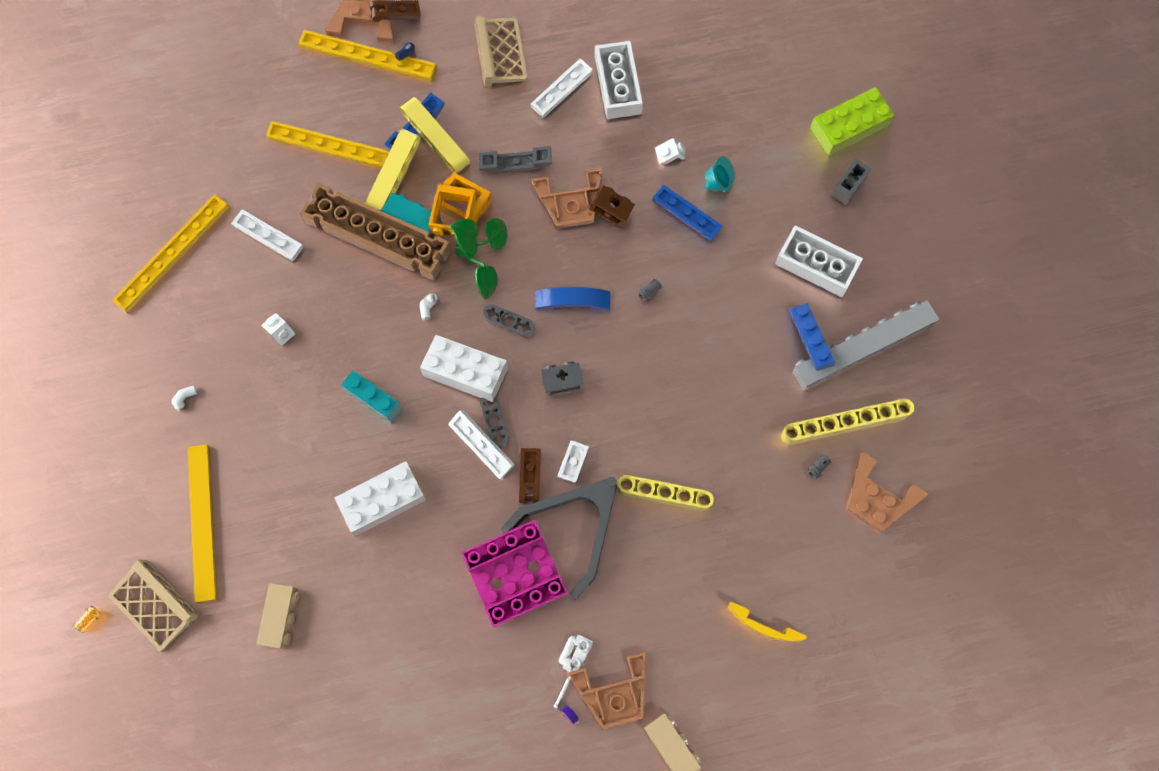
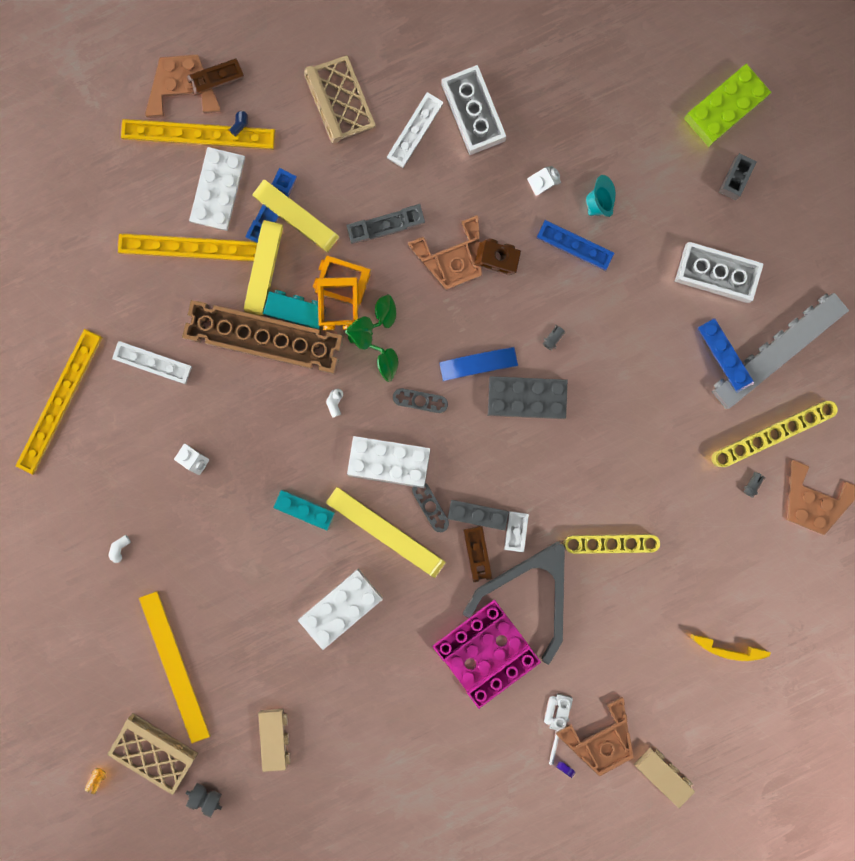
camera: 10 degrees left, 15 degrees up
white plate [448,410,515,479] -> none
dark grey brick [541,361,584,397] -> none
none -> dark grey wheel [186,783,222,818]
none -> white plate [189,147,246,231]
none -> light yellow beam [326,487,446,578]
none -> dark grey brick [448,500,509,530]
none -> dark grey brick [487,376,568,419]

